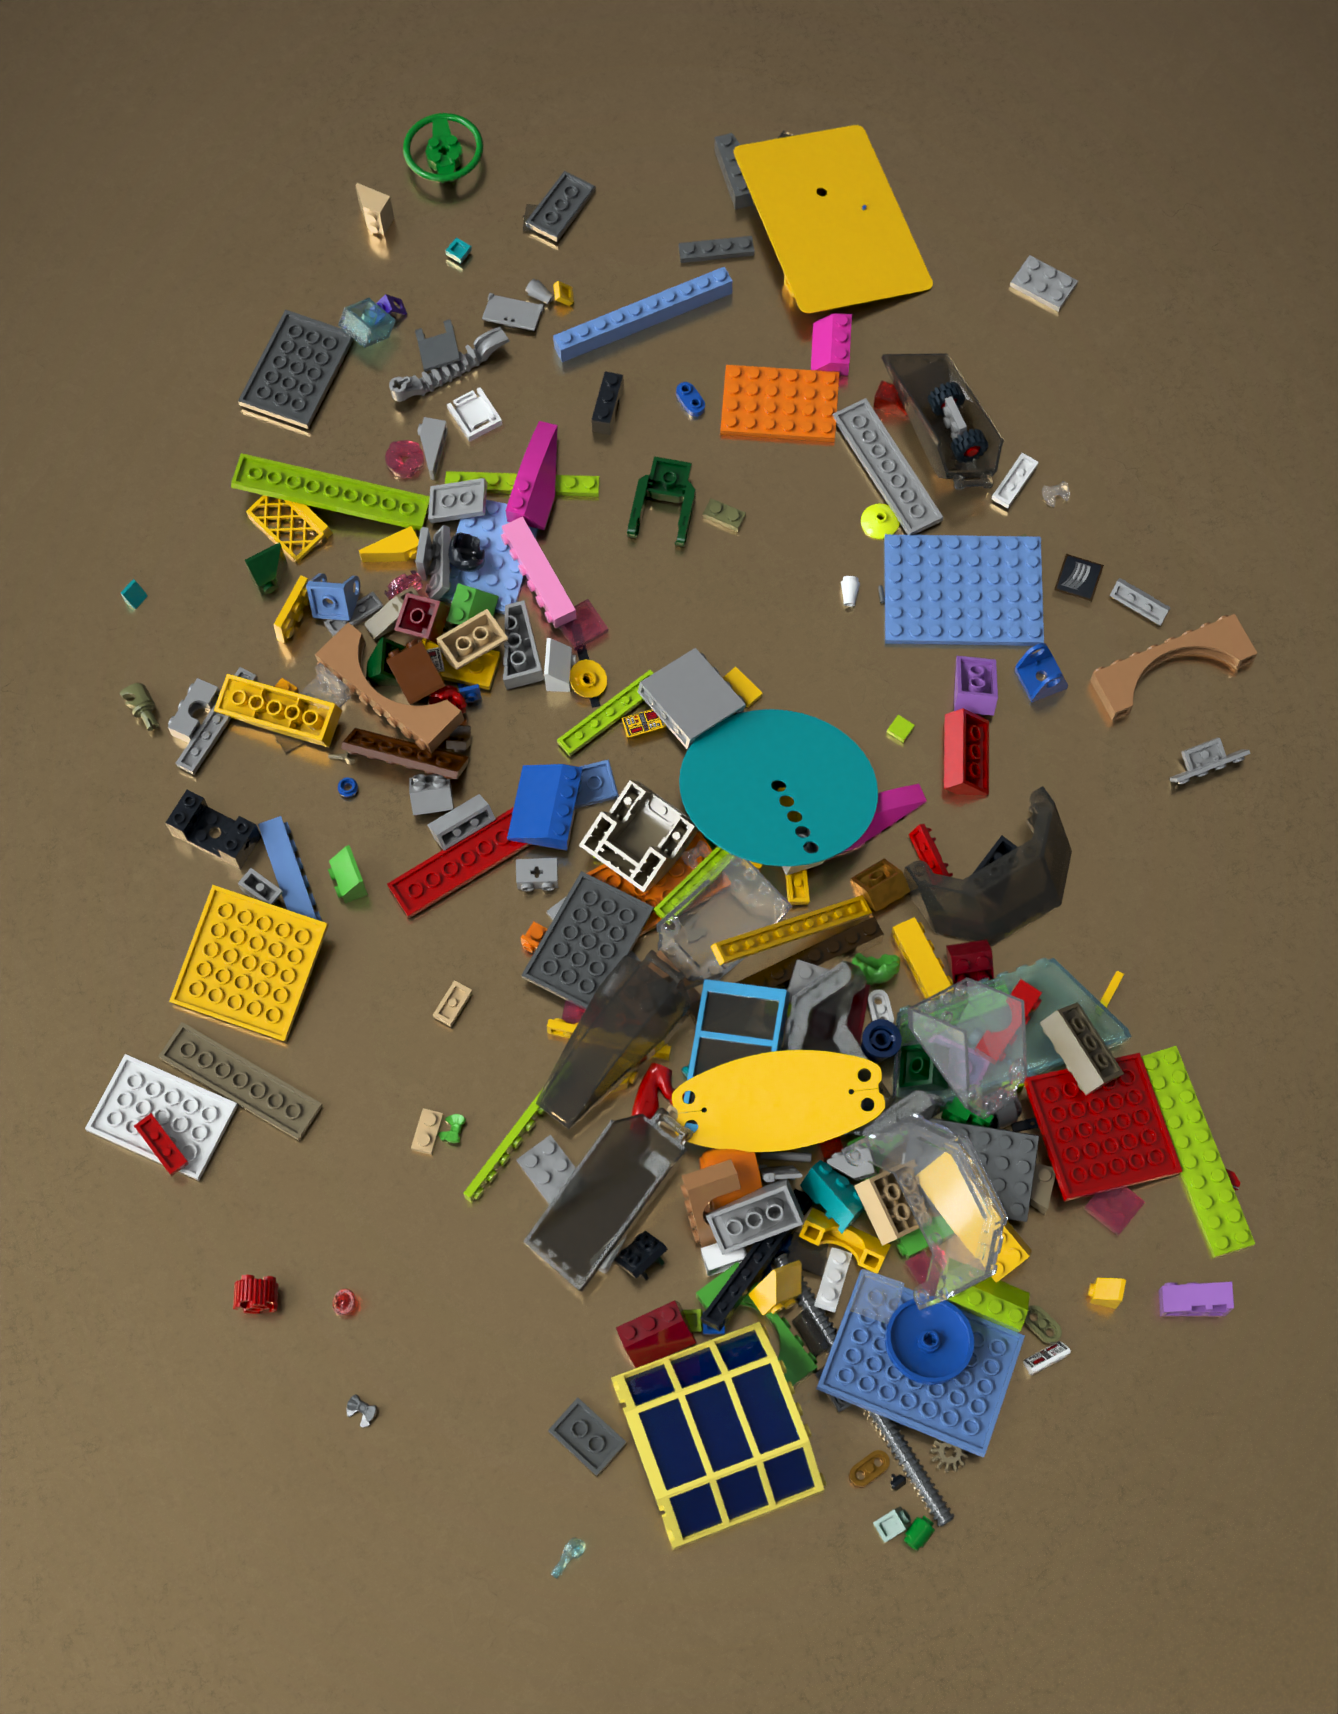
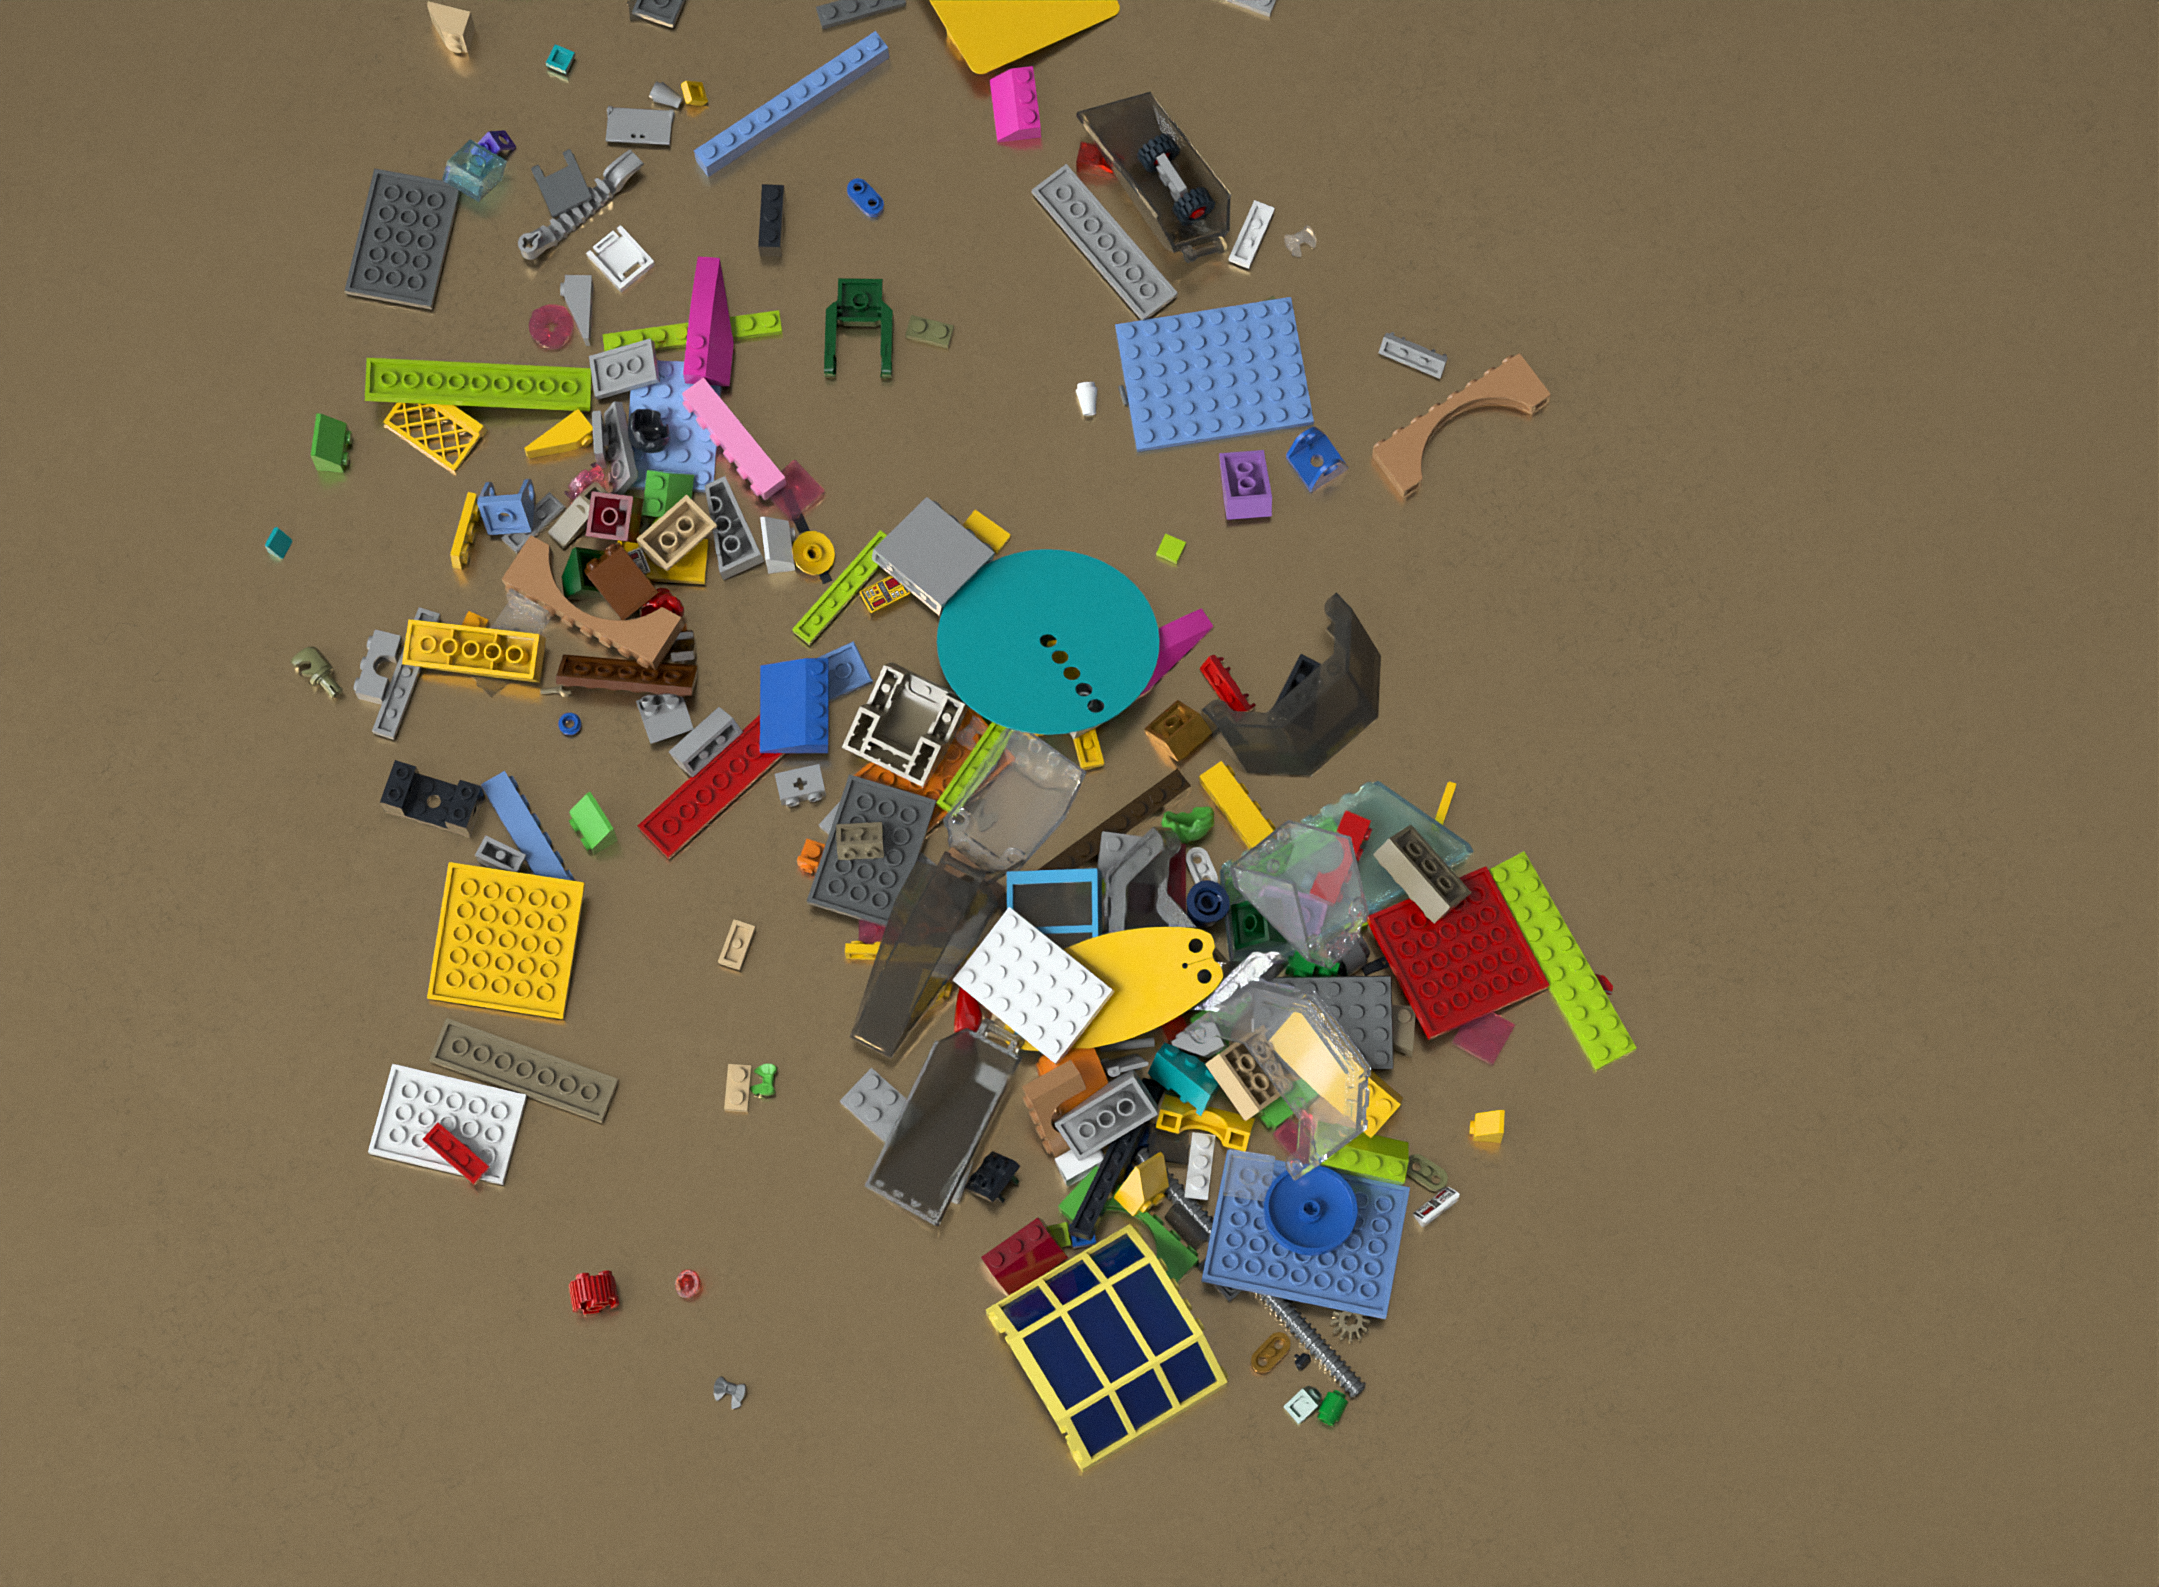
camera: 10 degrees left, 5 degrees up
dark green slope [245,542,287,596] -> none
blue bracket [457,683,482,702] -> none
lime plate [463,1058,574,1203] -> none
dark grey plate [548,1397,627,1477] -> none
clear light blue plate [551,1537,585,1579] -> none
yellow plate [710,895,872,965] -> none
orange plate [720,365,839,442] -> none
neon yellow dish [861,504,900,539] -> none
red slope [944,708,989,796] -> none
dark red slope [946,939,995,993] -> none
slope [1054,554,1104,602] -> none
medium lavender wedge [1159,1282,1234,1316] -> none
light grey bracket [1169,737,1251,784] -> none
none -> bright green slope [311,413,352,473]
none -> dark tan bracket [836,822,884,860]
none -> white plate [953,907,1115,1064]

